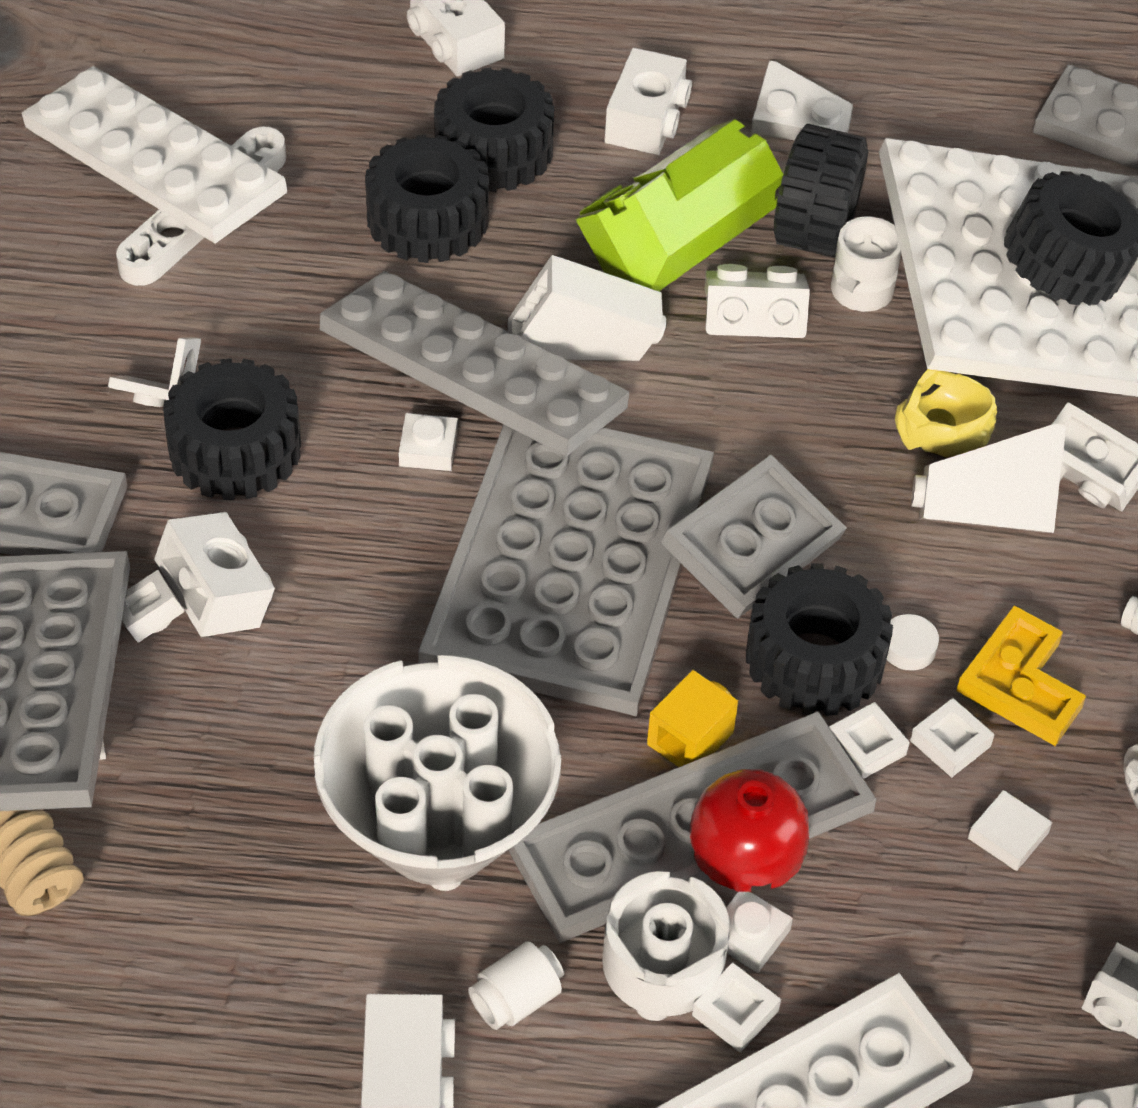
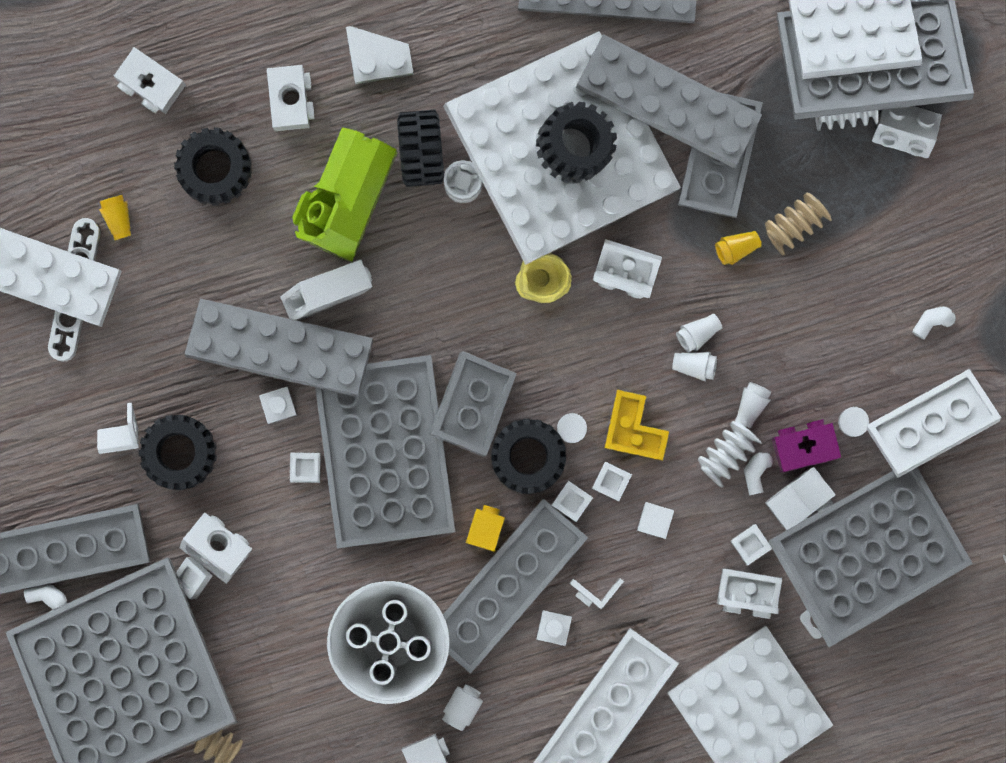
camera: 25 degrees left, 35 degrees up
black tyre [365,134,489,263] -> none
white brick [602,871,729,1021] -> none
red cylinder [690,769,809,892] -> none
white plate [692,962,781,1053] -> none
white bracket [705,264,810,338] -> none
white slope [911,424,1066,533] -> none
none -> yellow cone [99,195,131,240]
none -> white tile [290,453,321,483]
none -> white bracket [569,578,624,609]

